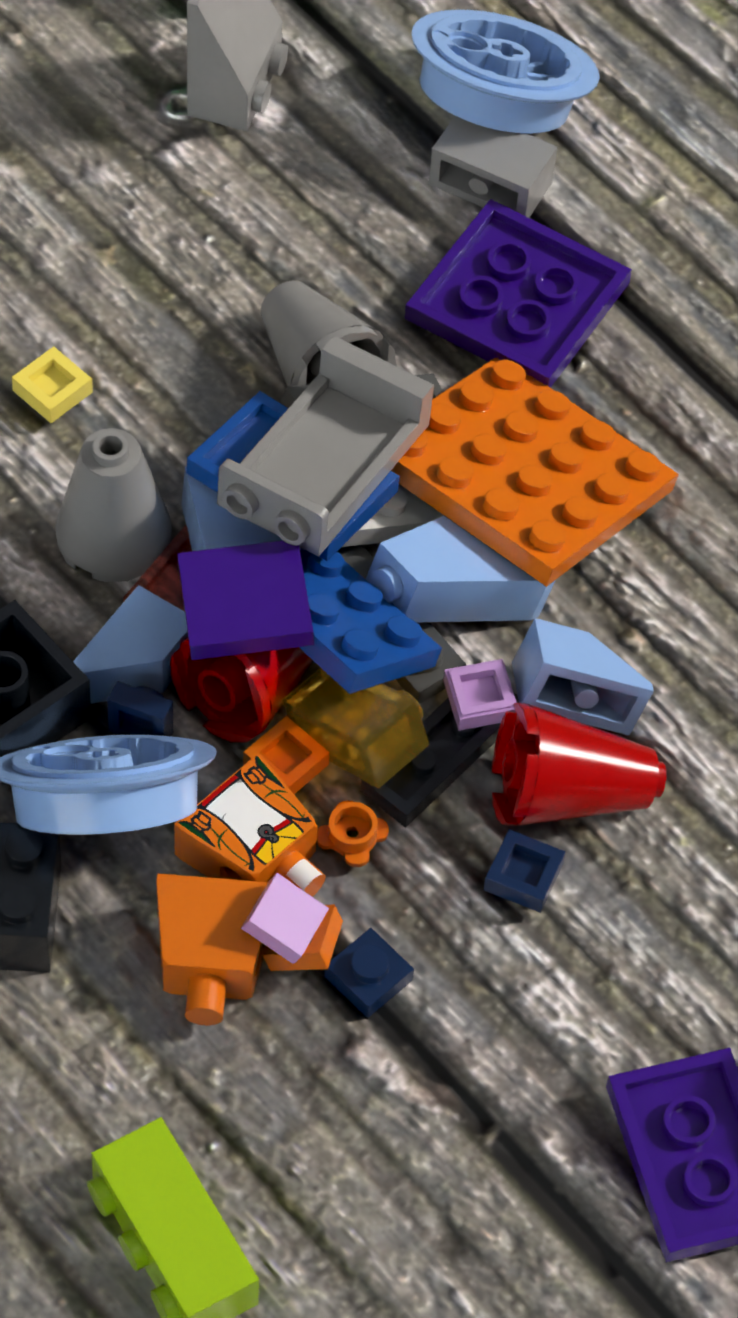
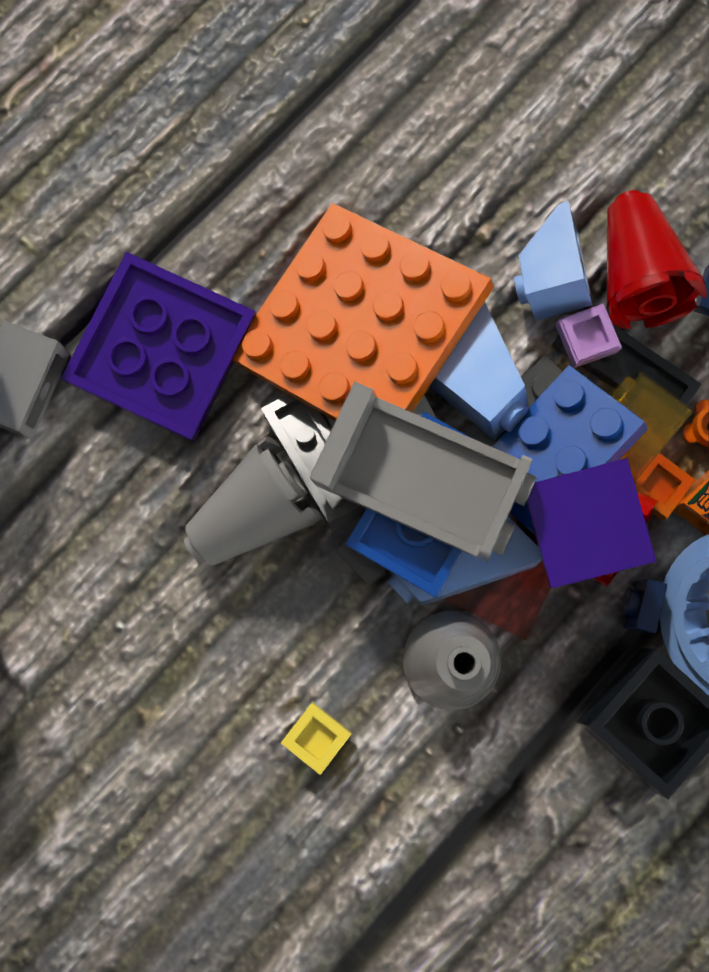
camera: 95 degrees left, 25 degrees up
light blue slope [73,585,188,704] -> none

